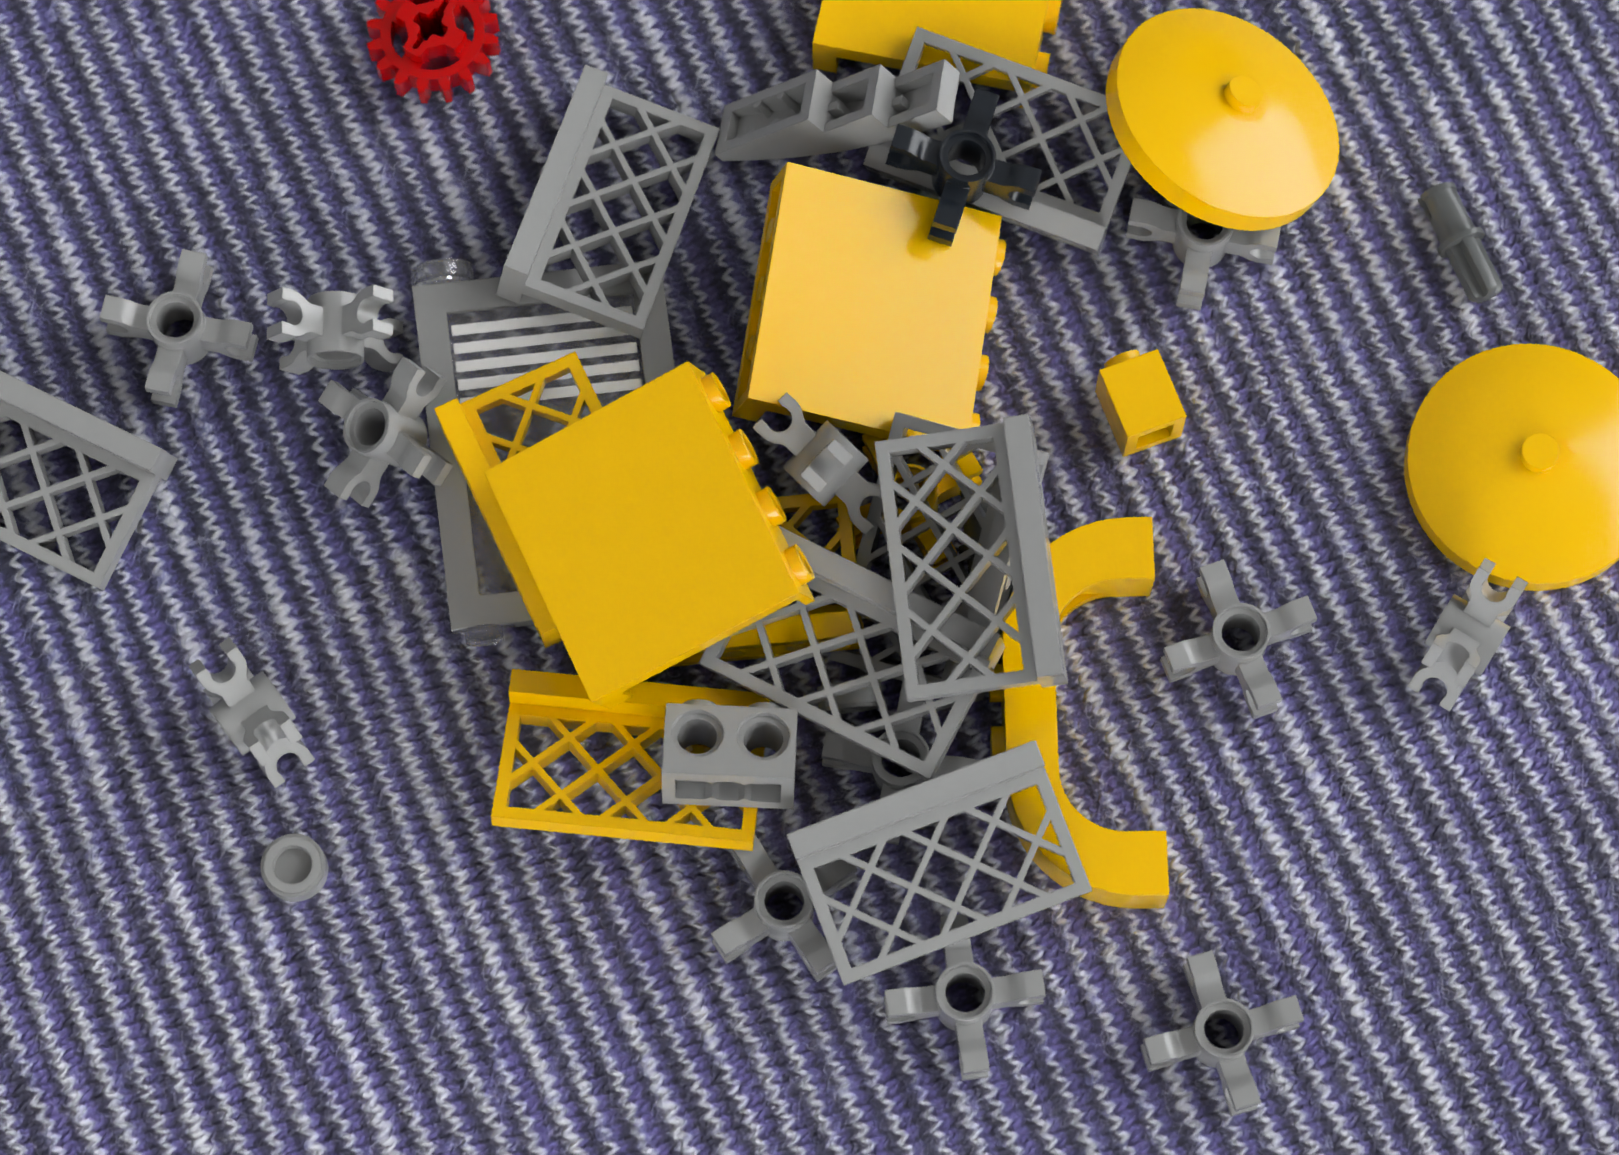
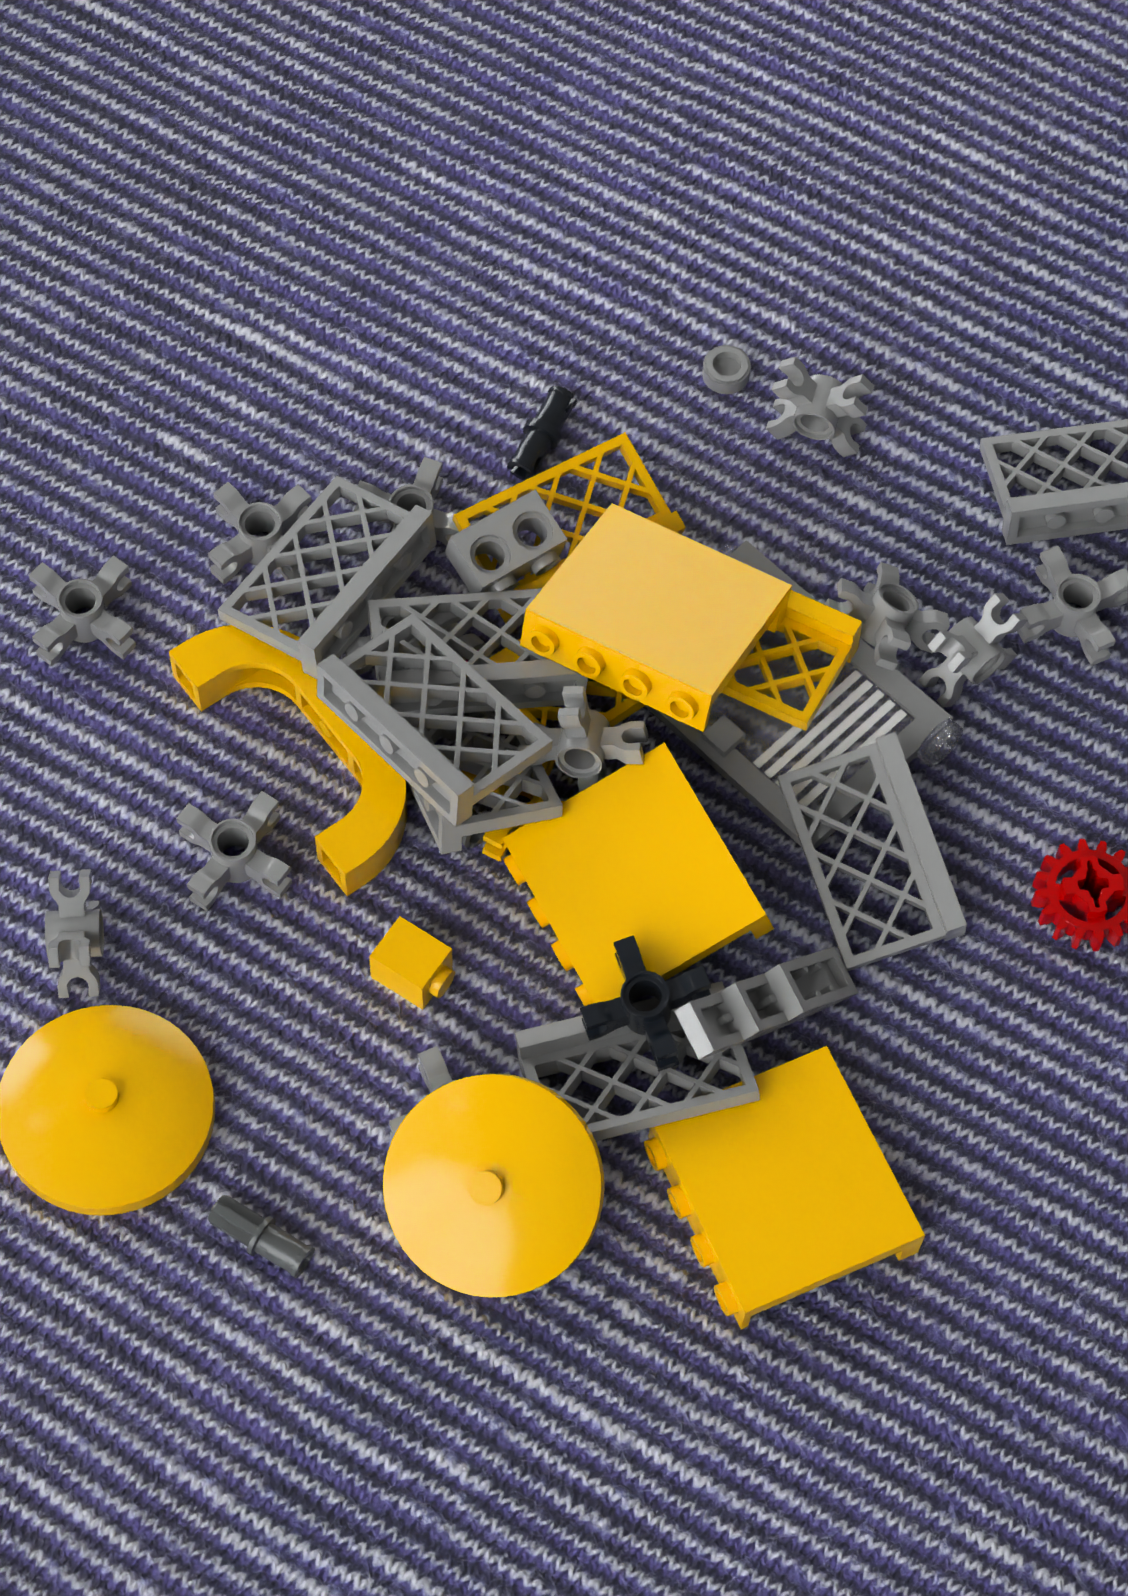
camera: 140 degrees right, 10 degrees down
none -> black pin [507,386,577,481]

